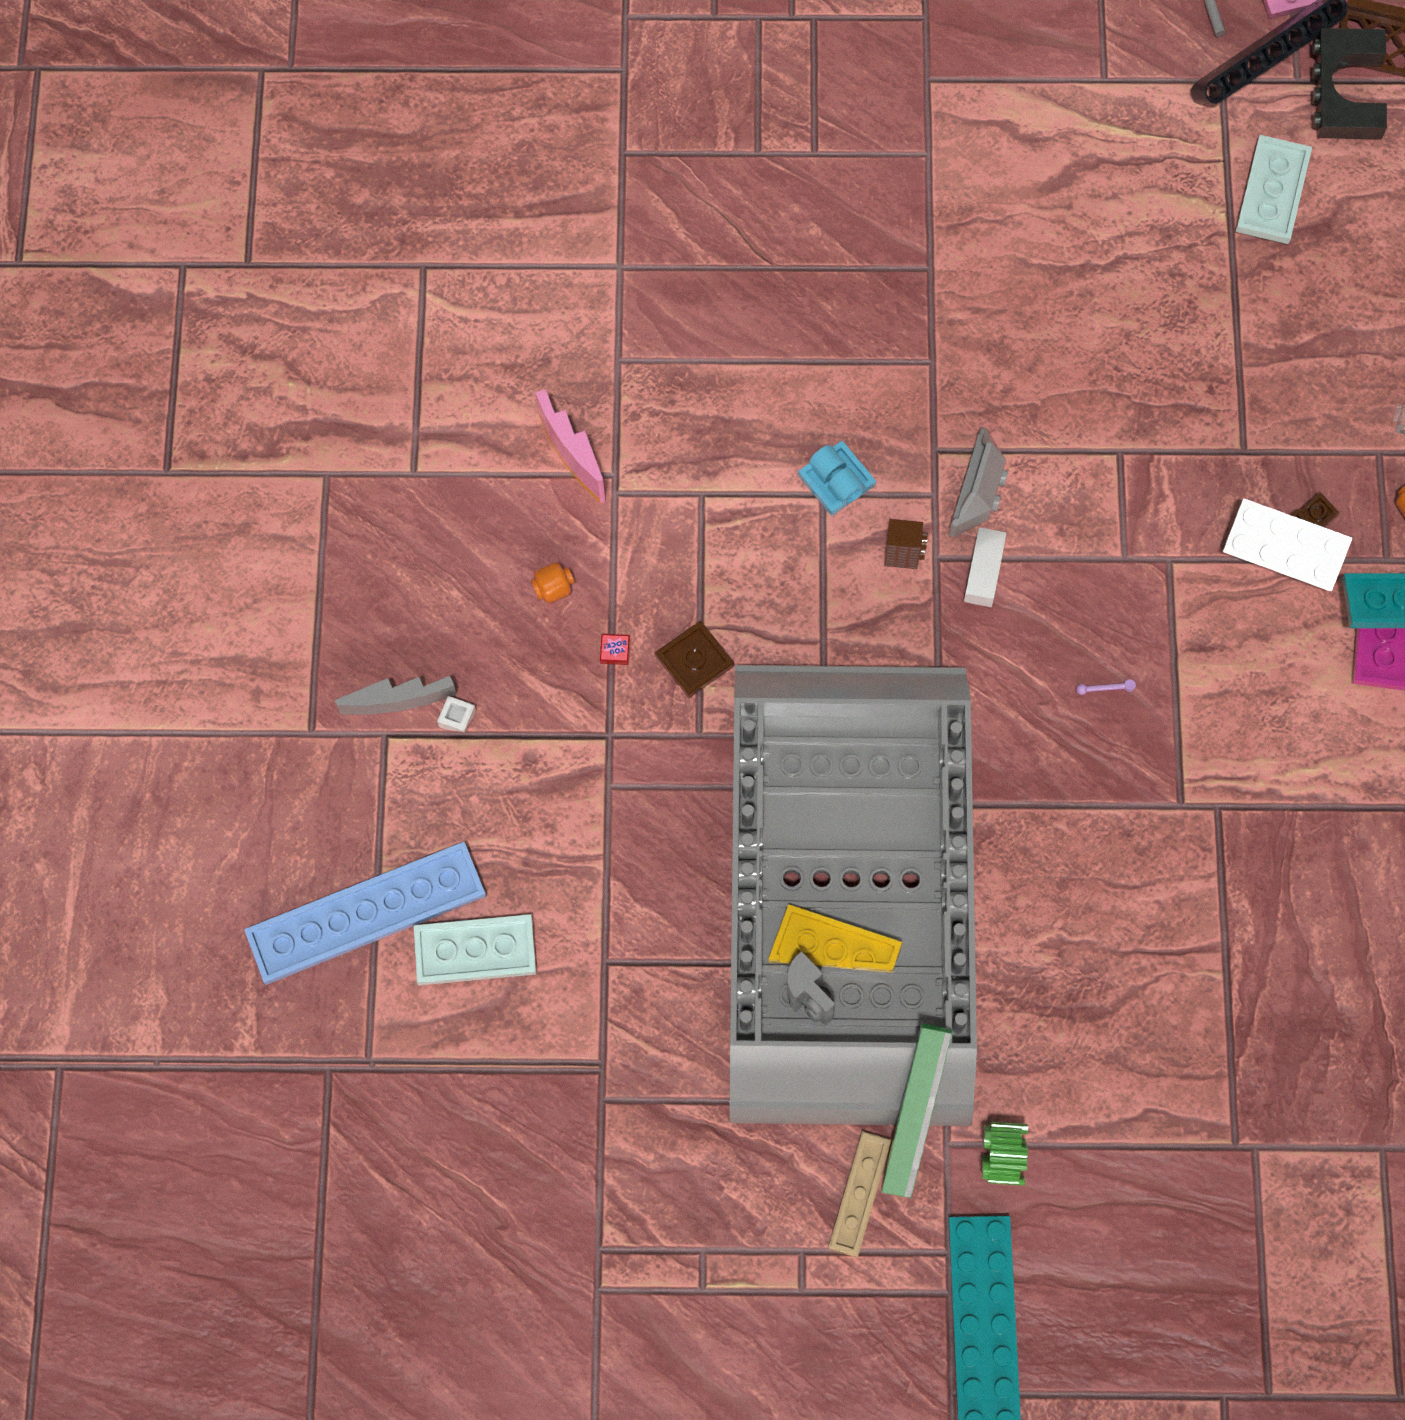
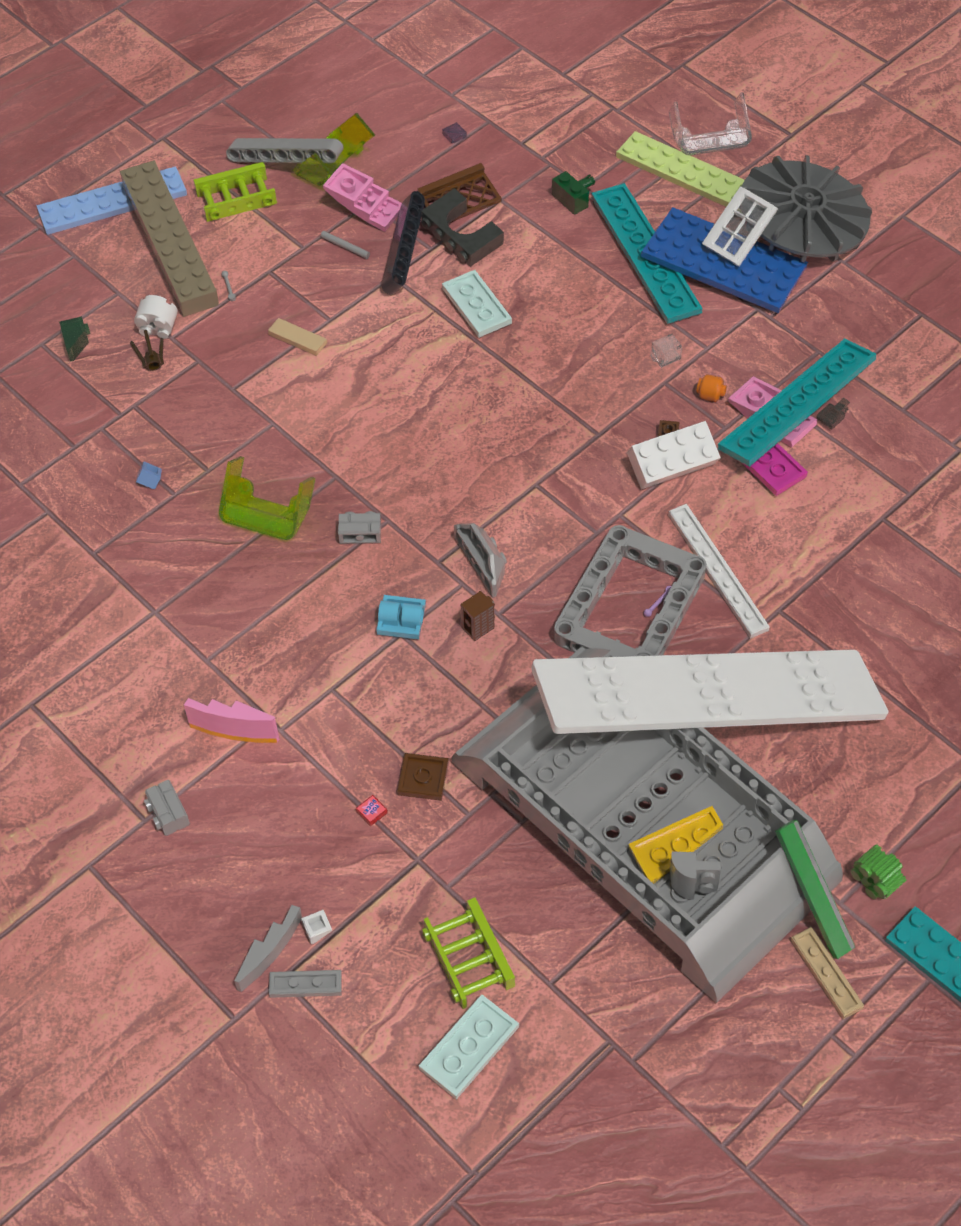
camera: 45 degrees left, 15 degrees down
light blue plate [244,842,486,985] -> none
orange head [531,562,575,603] -> none
white slope [964,527,1006,607] -> none
none -> medium blue slope [136,461,162,489]
none -> light grey brick [143,780,190,836]
none -> clear neon green windscreen [219,456,315,540]
none -> tan tile [268,318,327,356]
none -> light grey tile [269,970,342,998]
none -> light grey brick [338,511,381,544]
none -> lime fence [422,897,515,1009]
none -> white plate [531,650,889,734]
none -> light grey beam [554,525,707,657]
none -> white tile [668,504,770,639]

